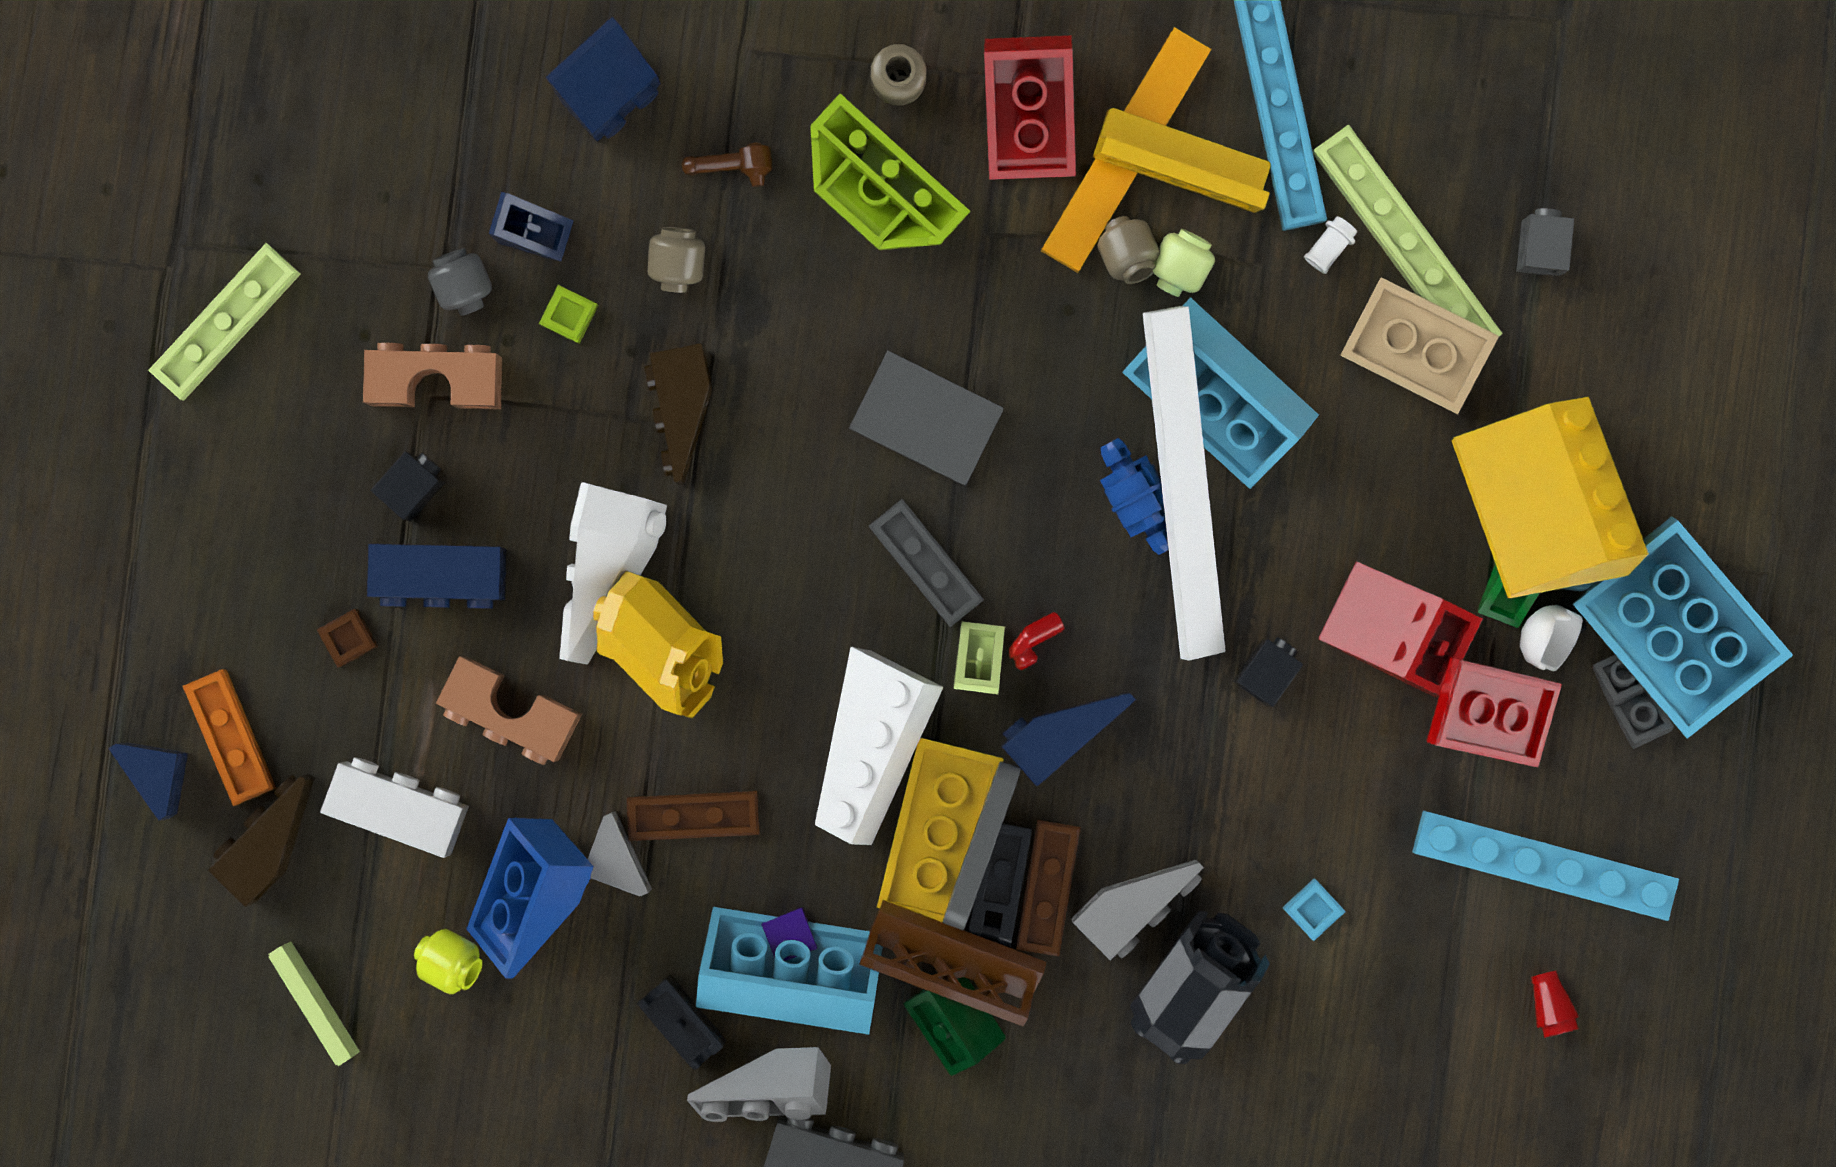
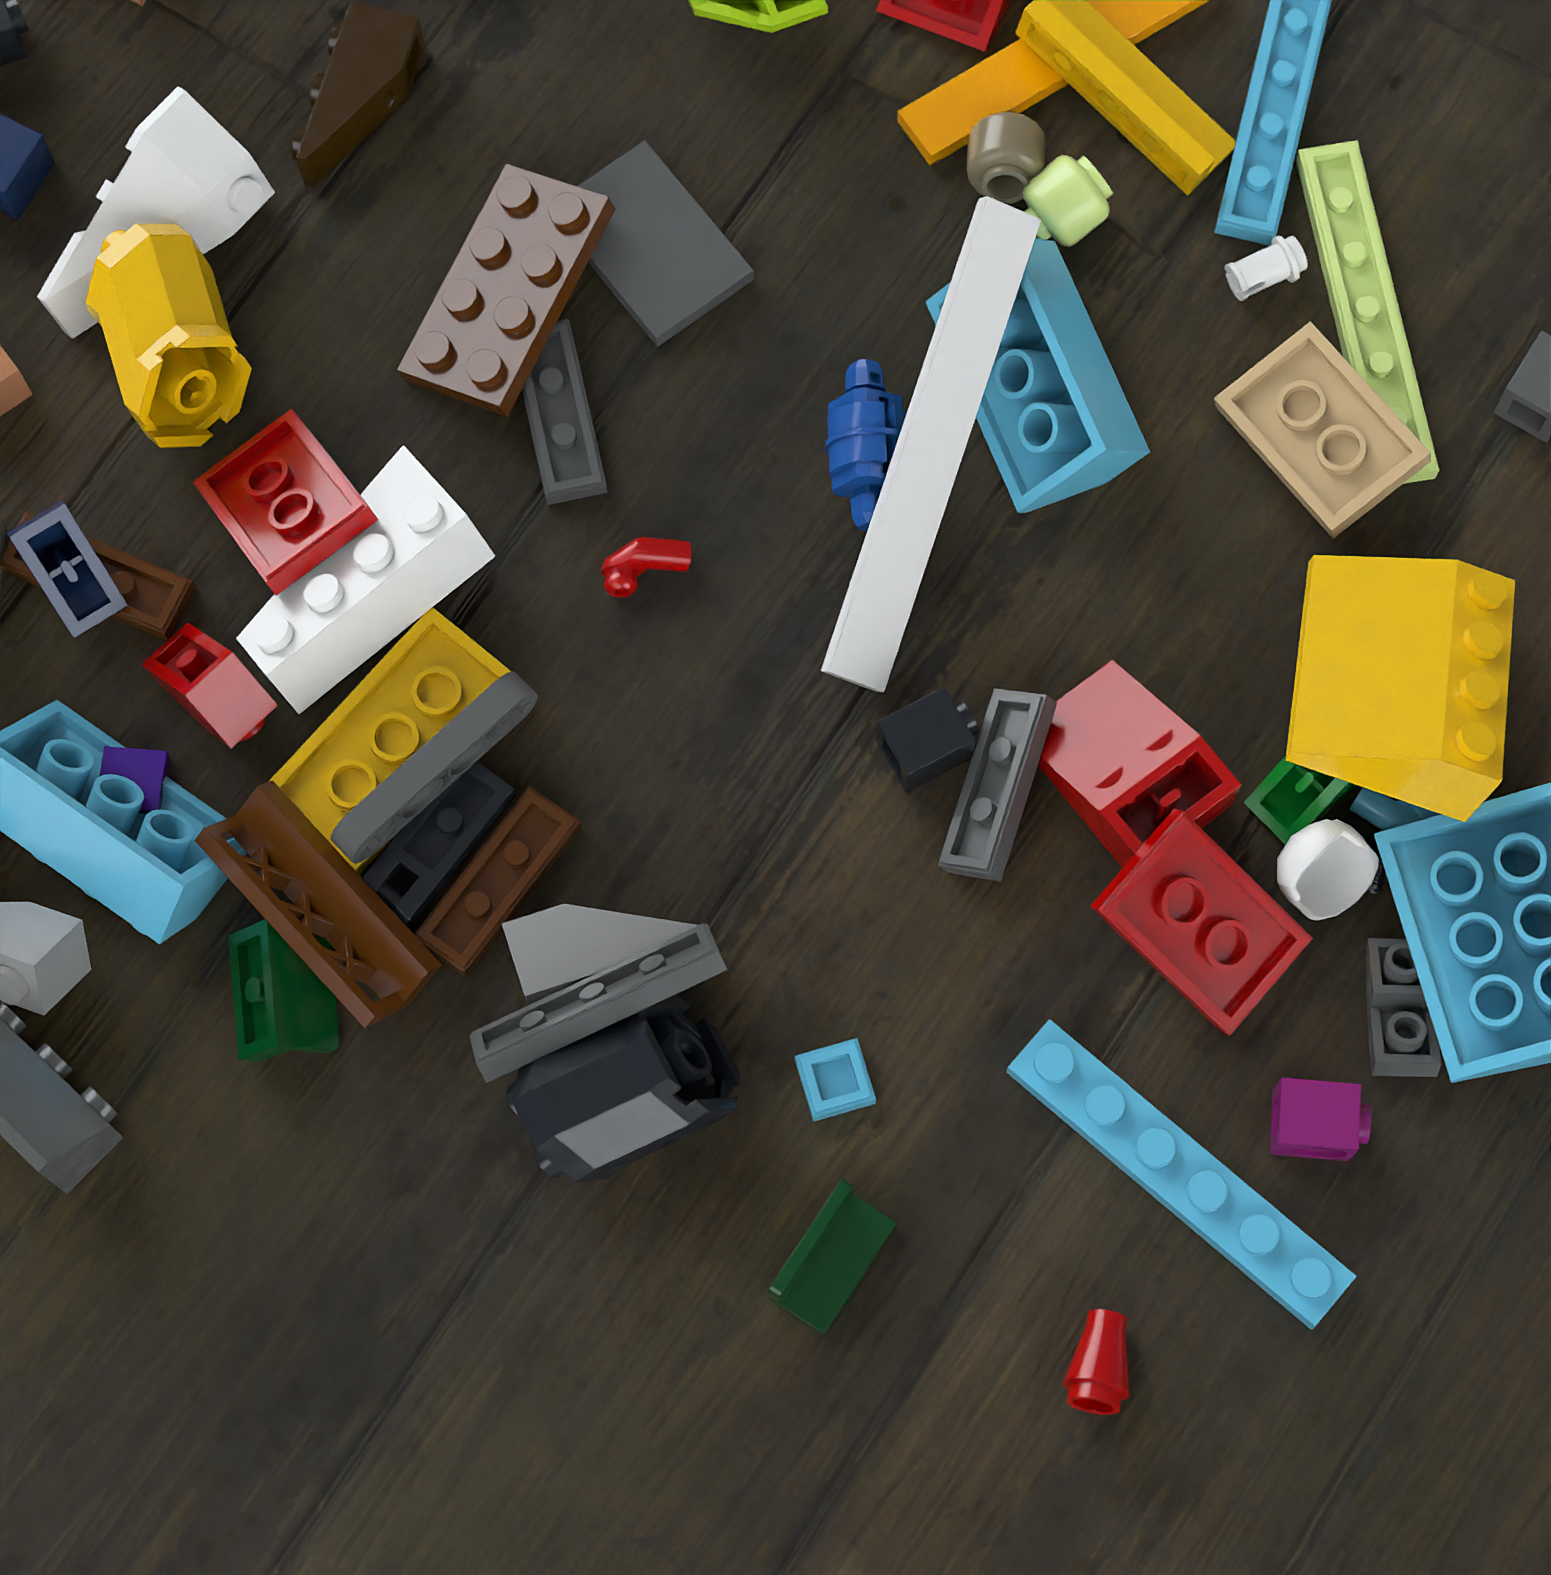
camera: 30 degrees right, 15 degrees down
yellowish green slope [953,621,1005,694] -> none
dark blue slope [1001,693,1136,786] -> none
none -> dark blue slope [7,500,128,638]
none -> slope [141,622,278,748]
none -> red tile [193,409,379,596]
none -> plate [397,164,616,417]
none -> dark grey tile [470,923,727,1083]
none -> dark green panel [768,1179,897,1337]
none -> dark grey tile [937,688,1057,882]
none -> magenta brick [1269,1077,1371,1161]

